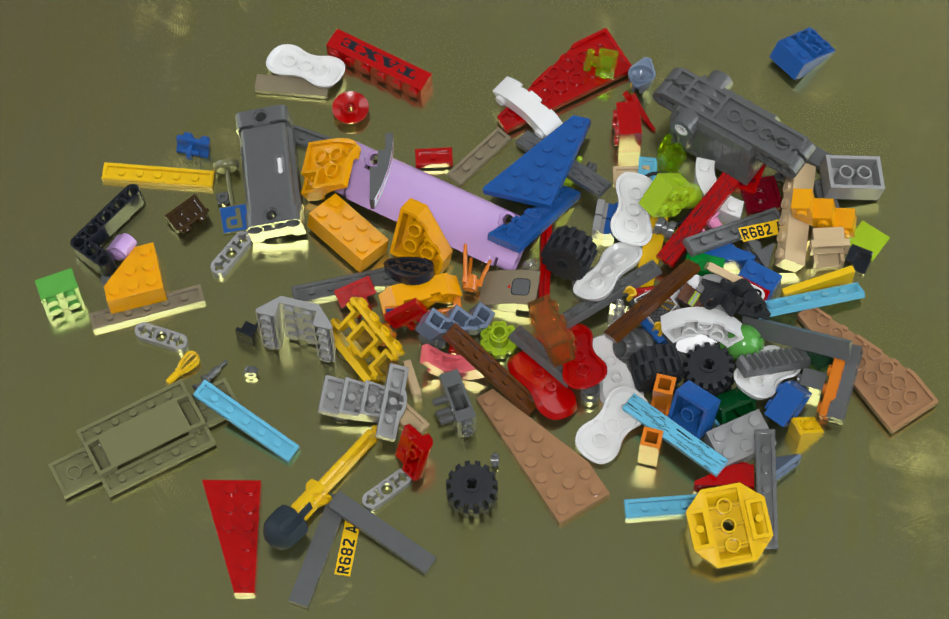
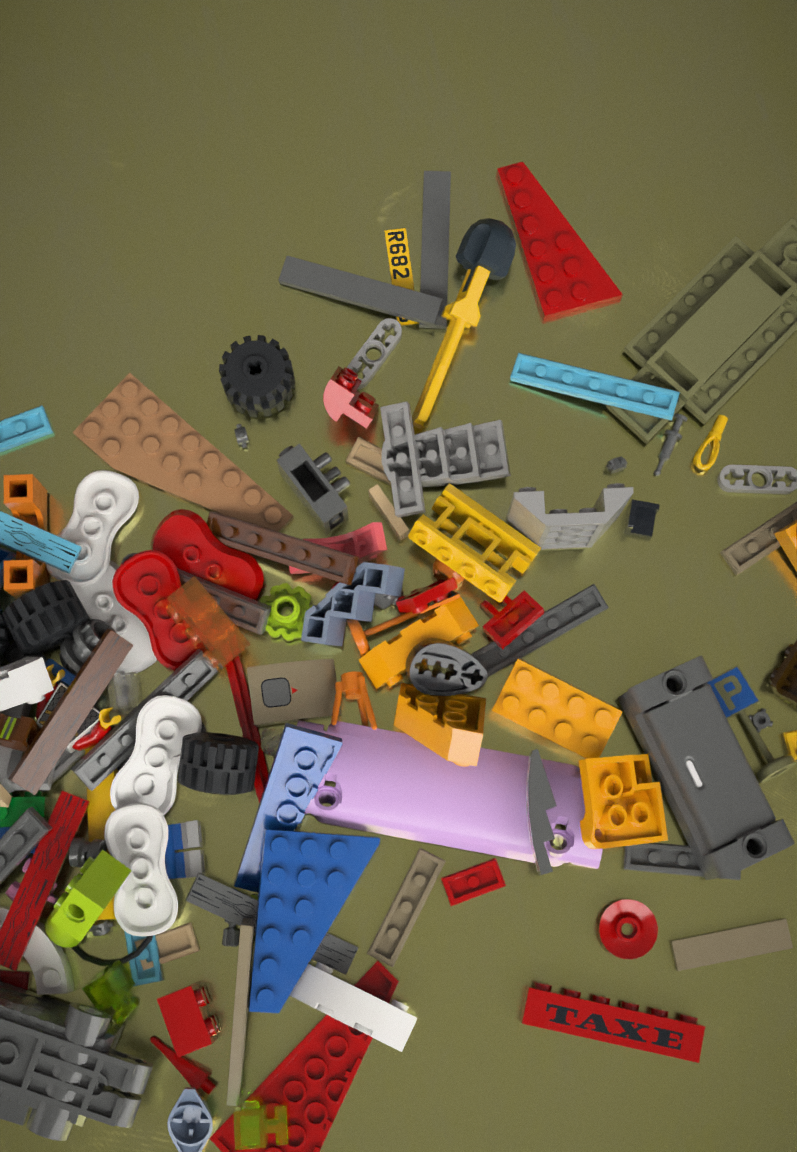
camera: 160 degrees right, 15 degrees up
light grey beam [210,231,252,278] -> none
white plate [266,44,345,88] -> none
none -> dark tan tile [227,918,255,1106]

